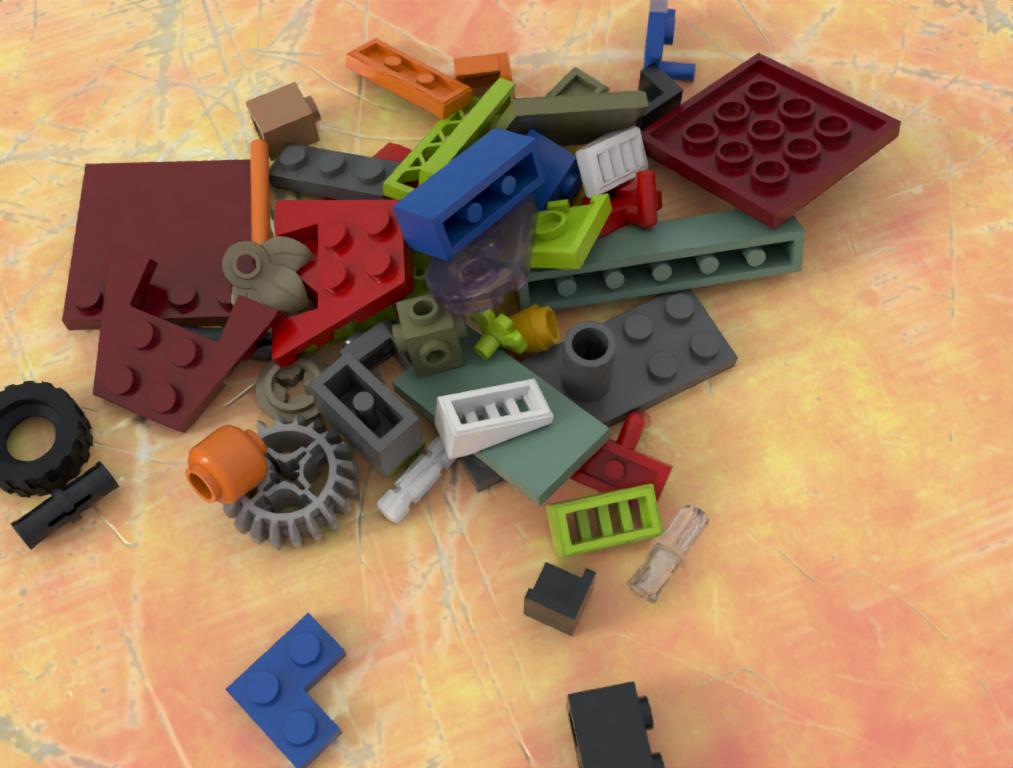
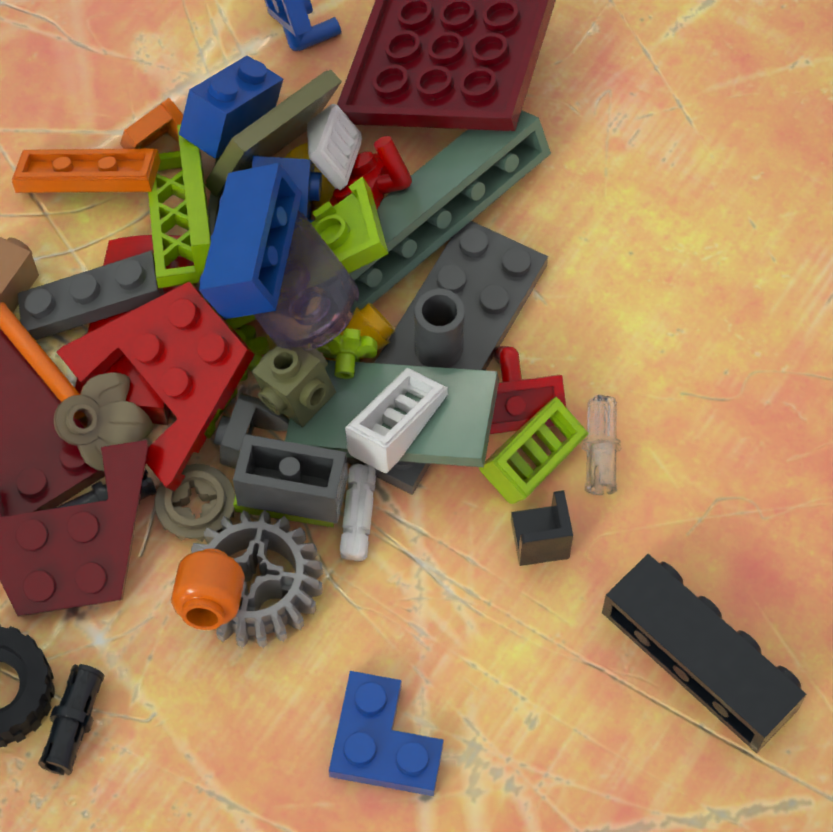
camera: 35 degrees left, 0 degrees up
black panel [630,62,683,131] -> none
none -> blue brick [179,55,284,159]

